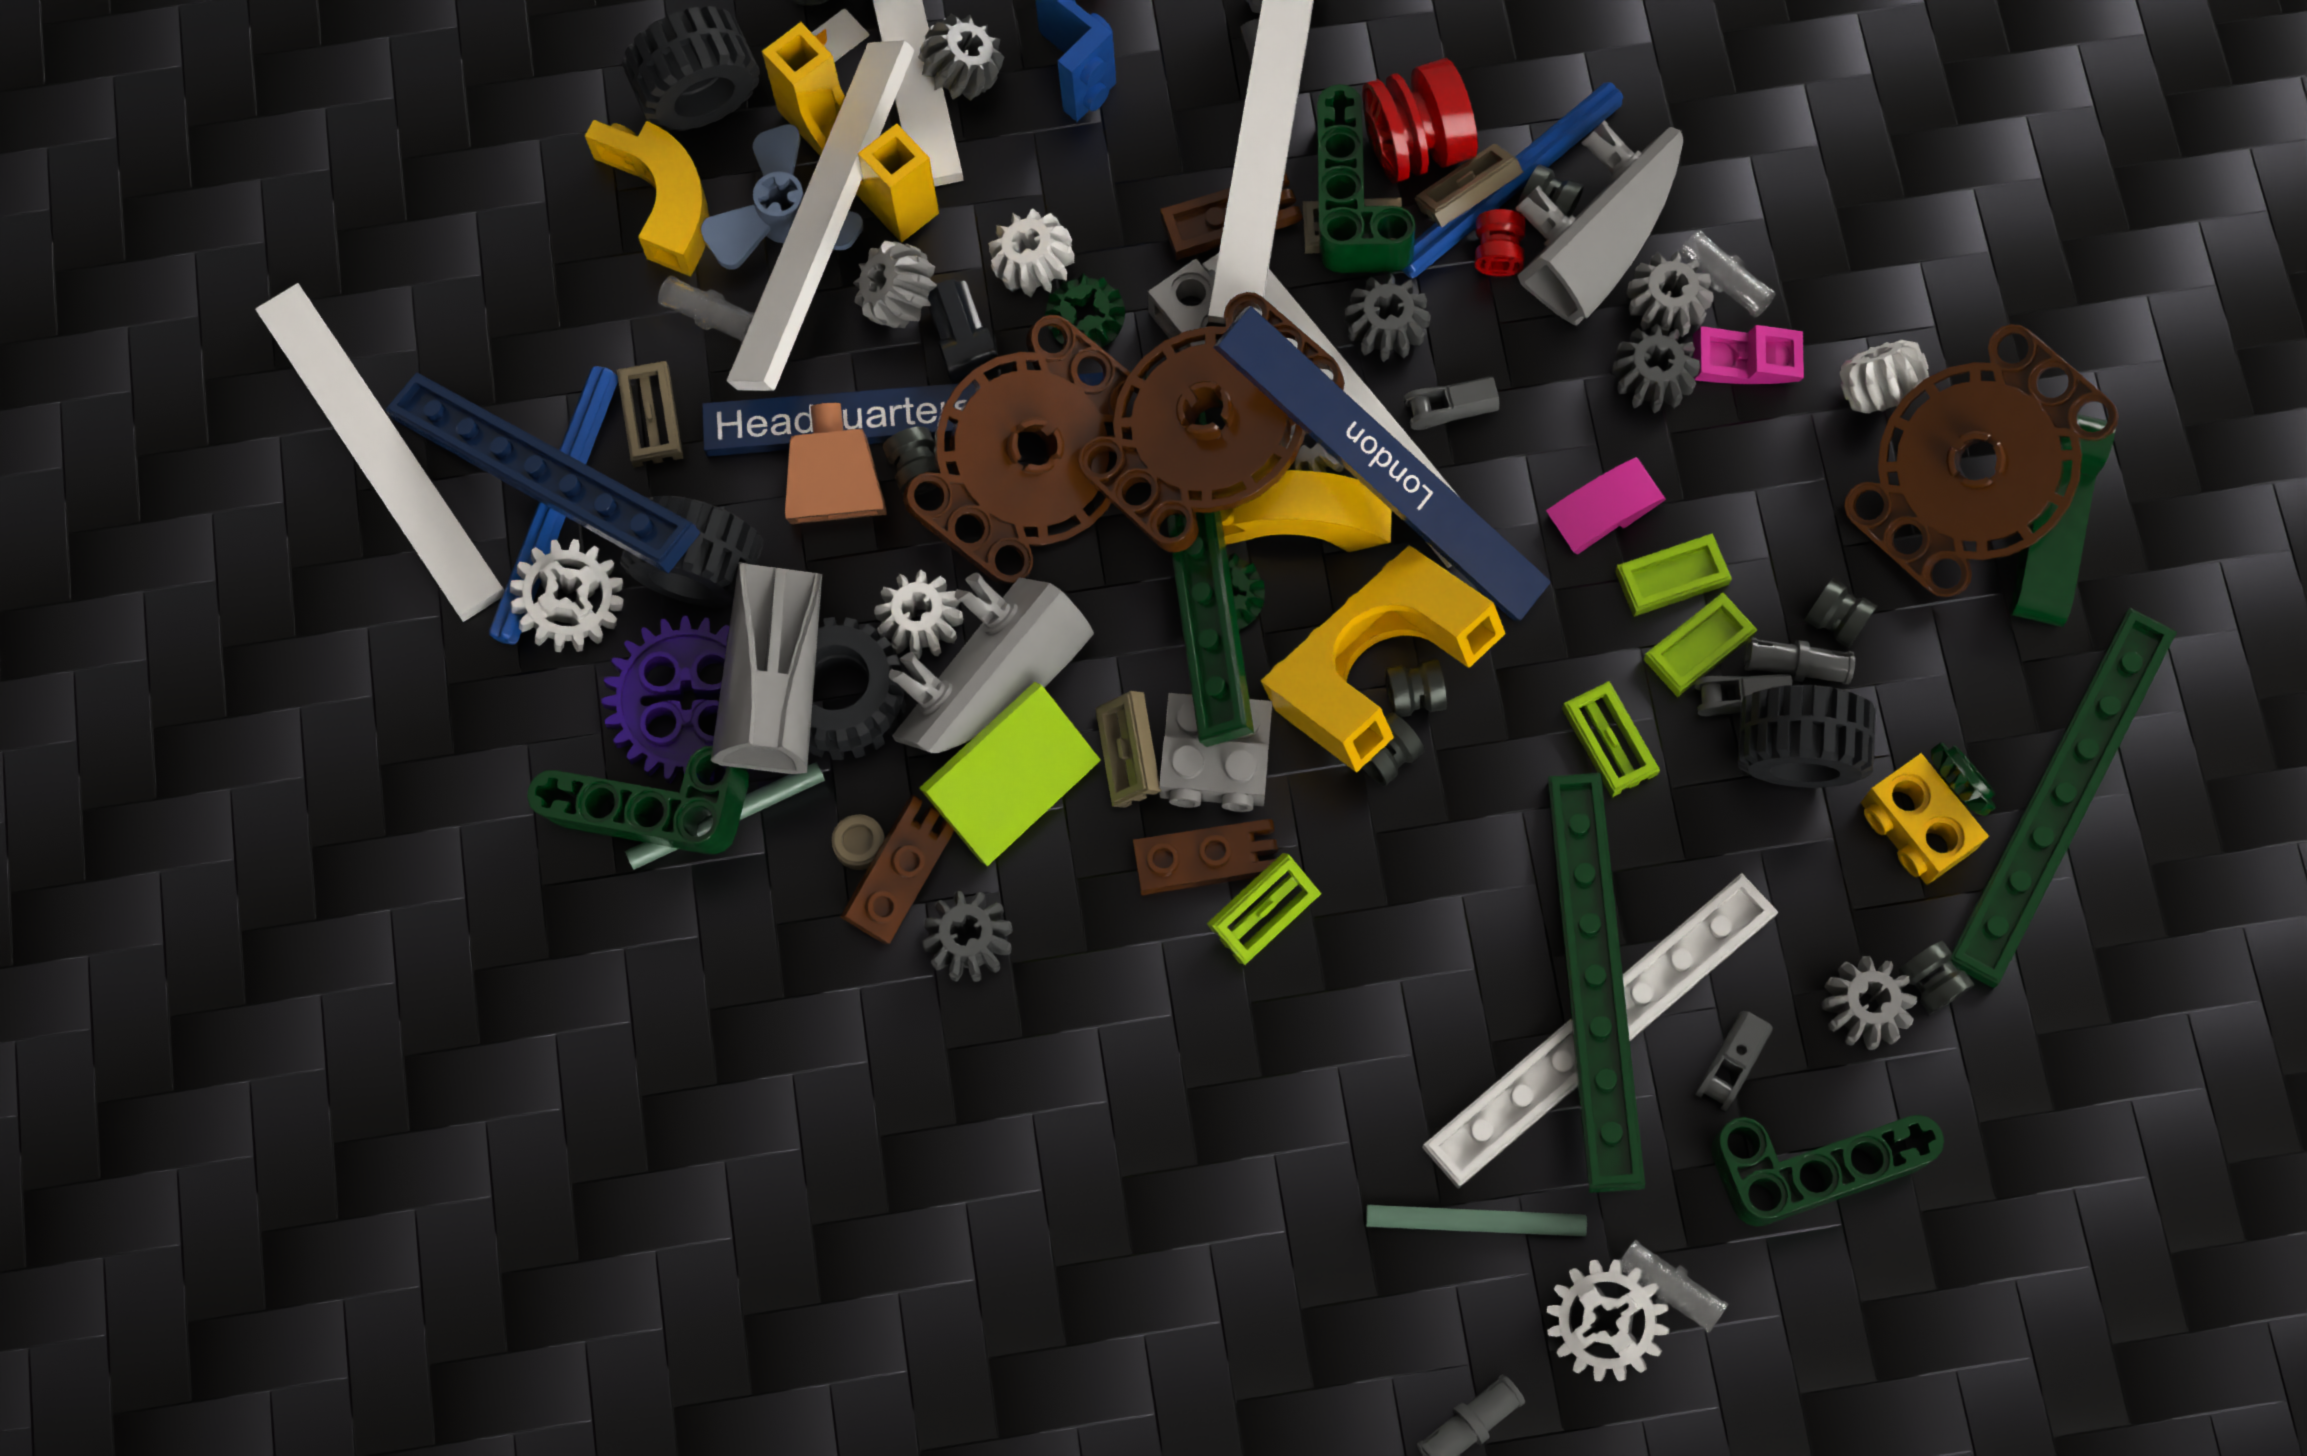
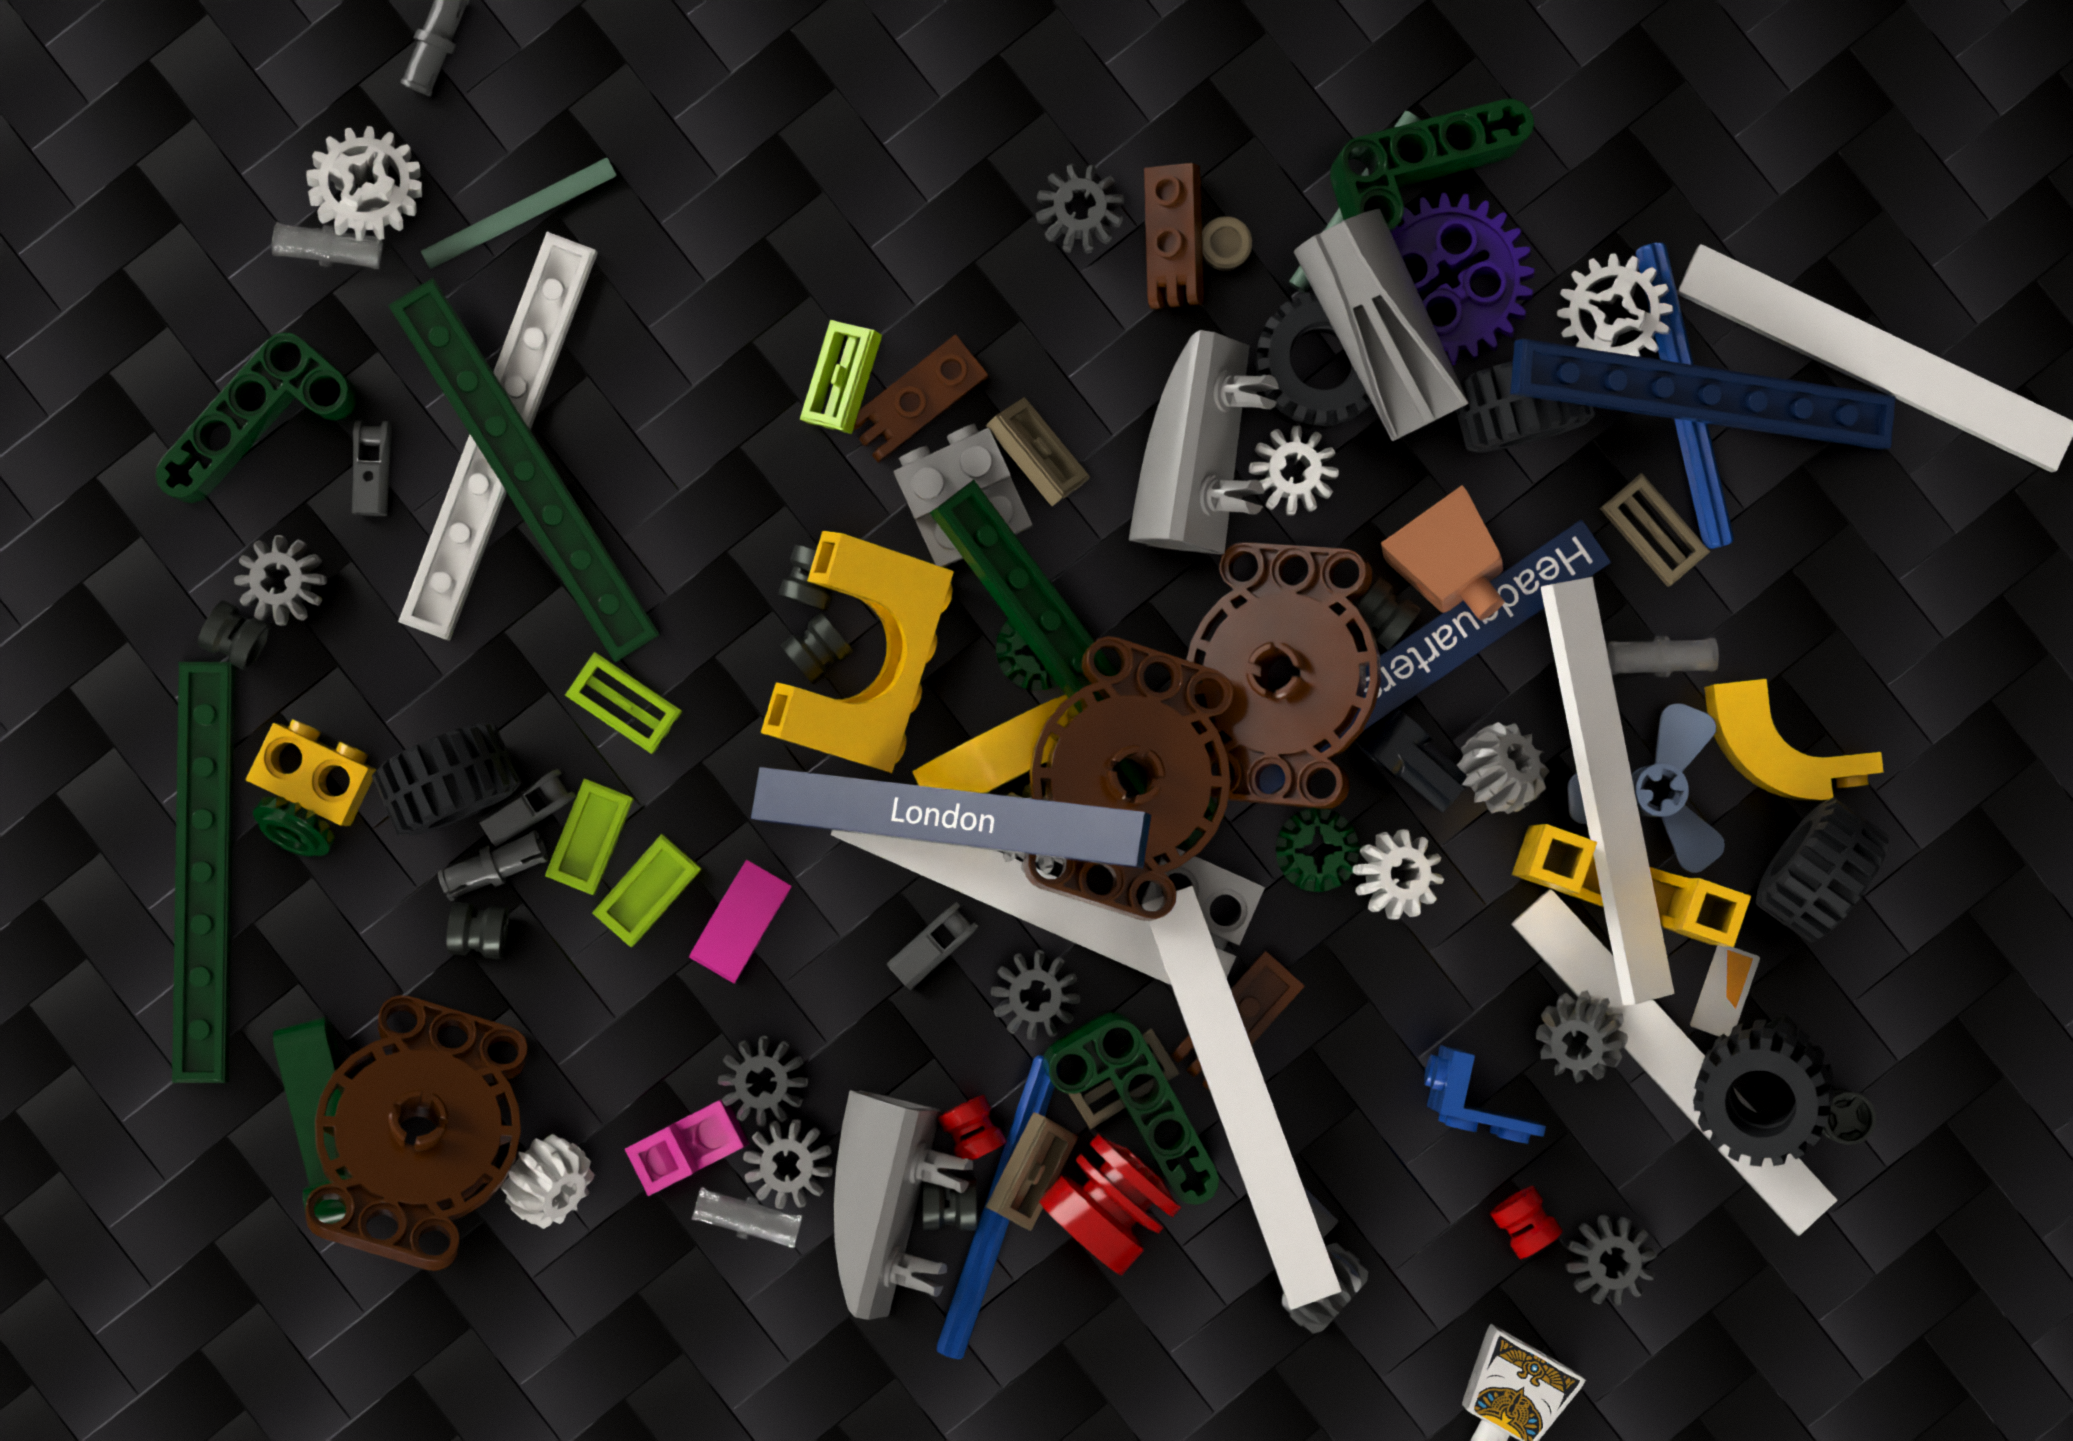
camera: 145 degrees right, 15 degrees up
lime tile [920,682,1101,867] -> none

